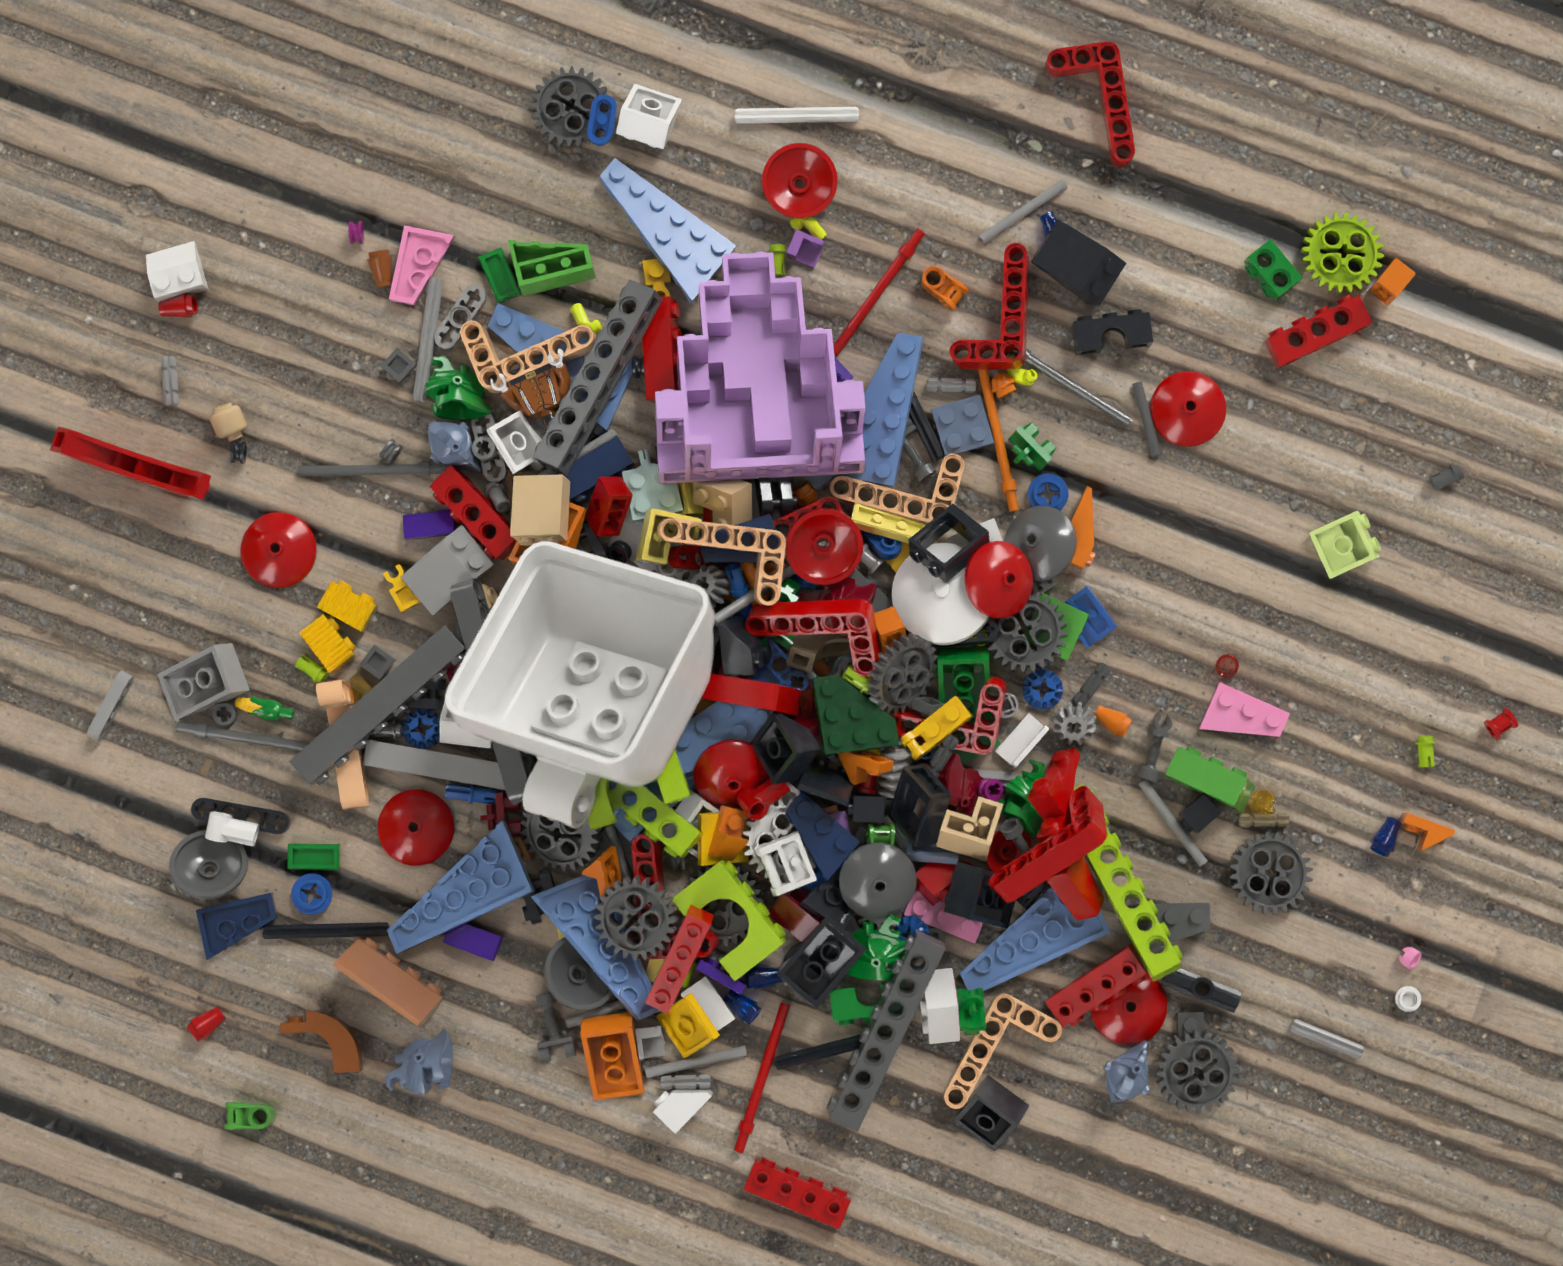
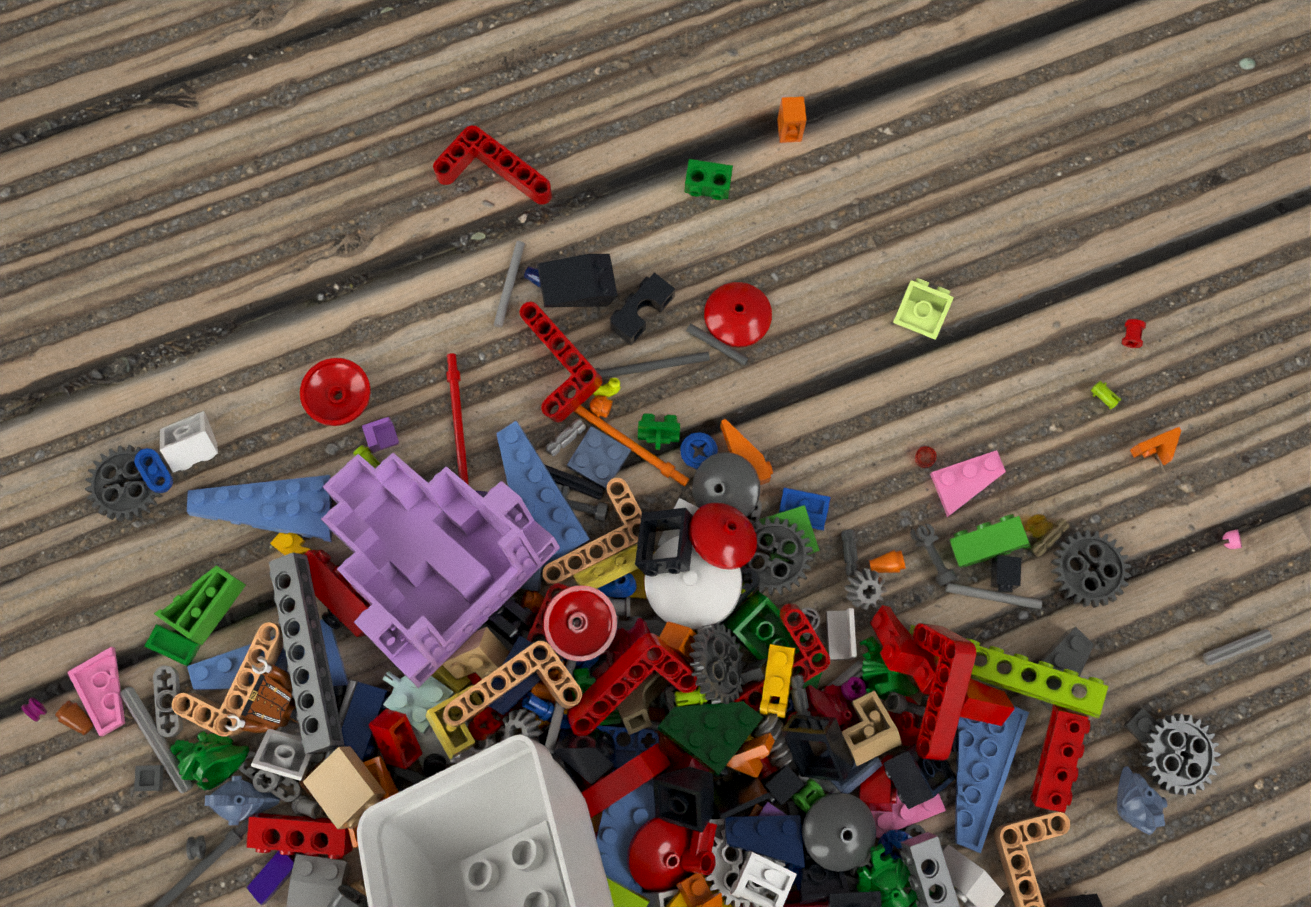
camera: 50 degrees left, 10 degrees down
neon yellow arm [570,303,602,336] -> none
white axle [734,107,859,124] -> none
neon yellow arm [790,217,827,239] -> none
orange piece [921,266,969,311] -> none
green hips [957,988,986,1036] -> none
blue gear [1022,669,1063,710] -> none
red dish [1090,972,1167,1045] -> none
black piece [1161,968,1242,1013] -> none
red brick [1264,295,1373,369] -> none
lime gear [1300,212,1384,295] -> none
clear blue cone [1370,817,1401,857] -> none
white plate [1395,986,1421,1012] -> none
dark grey pin [1429,465,1464,491] -> none

